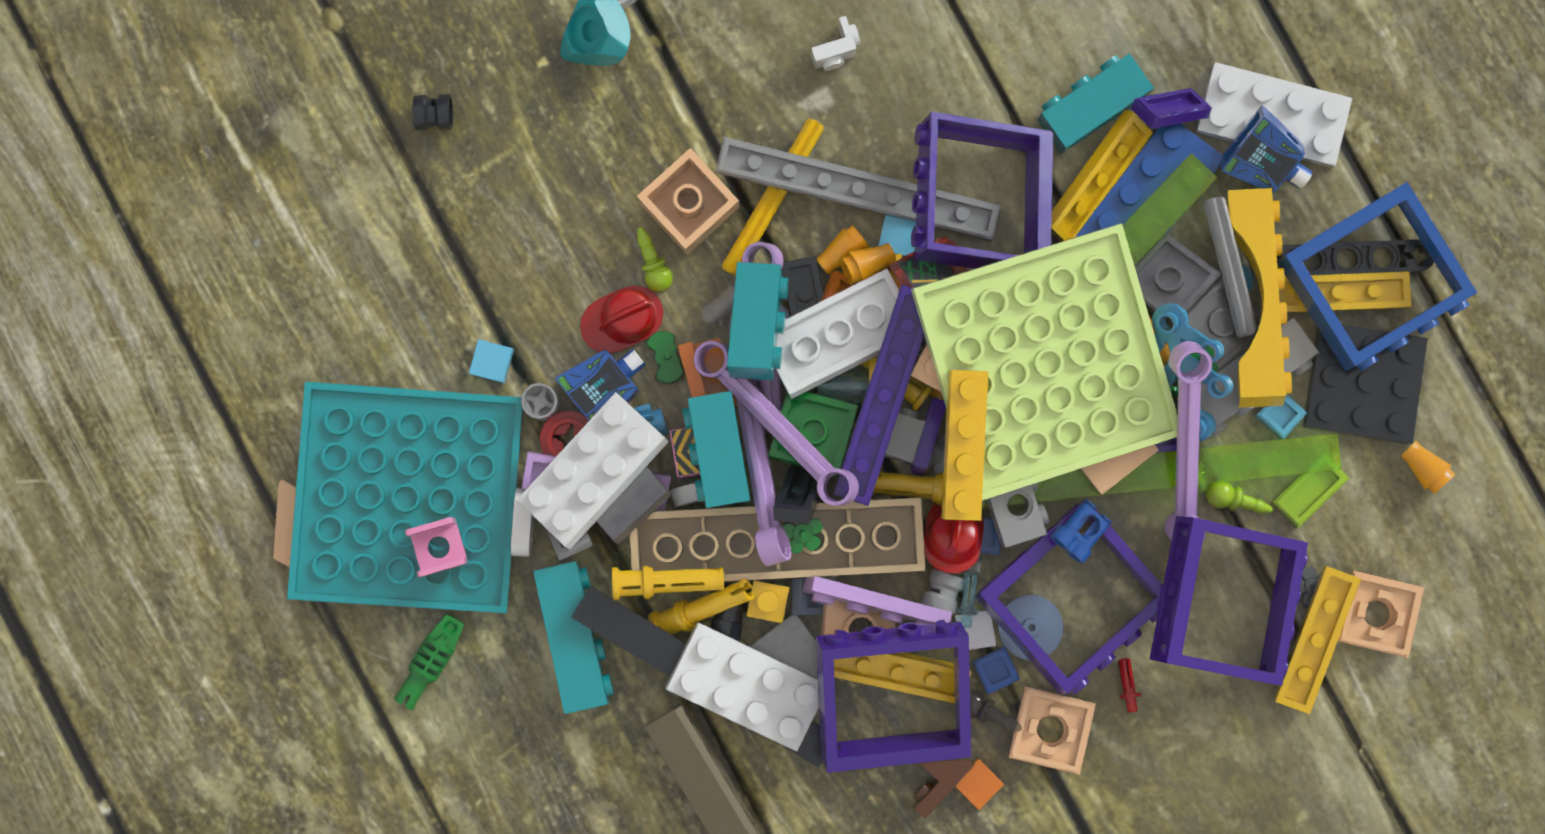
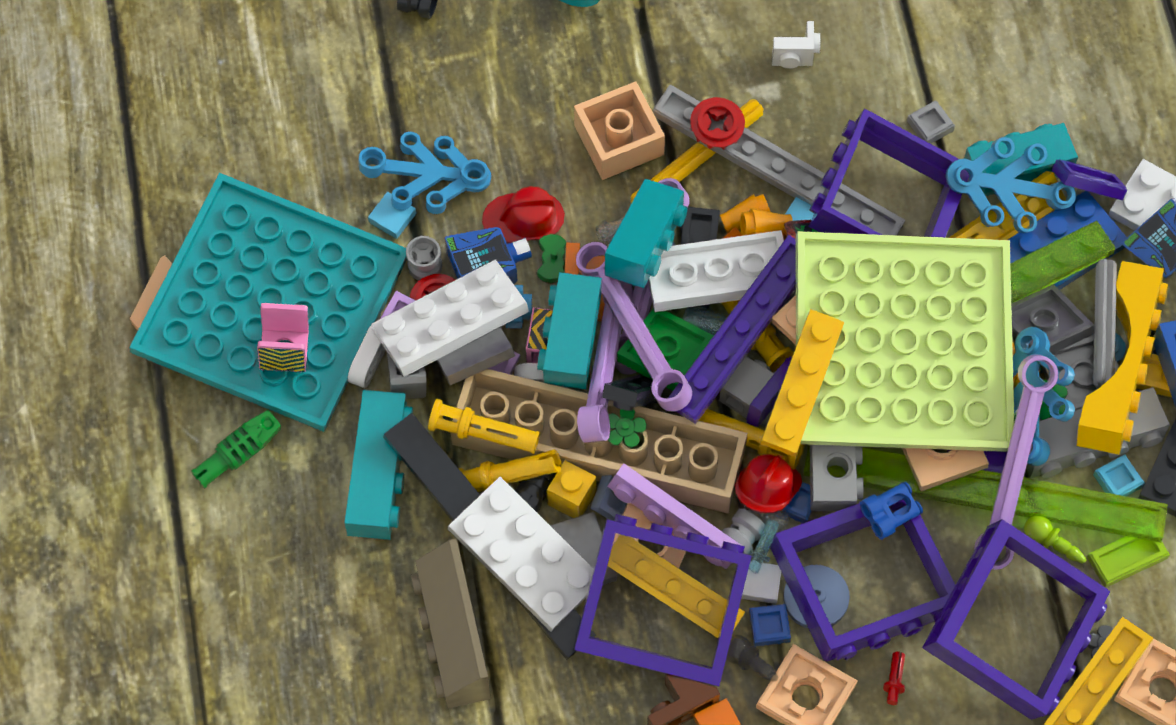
camera: 20 degrees right, 20 degrees down
lime bar [637,227,673,292] -> none
none -> dark azure plant [358,132,491,214]
none -> red gear [690,97,745,150]
none -> light grey tile [907,100,955,144]
none -> dark azure plant [946,137,1076,233]

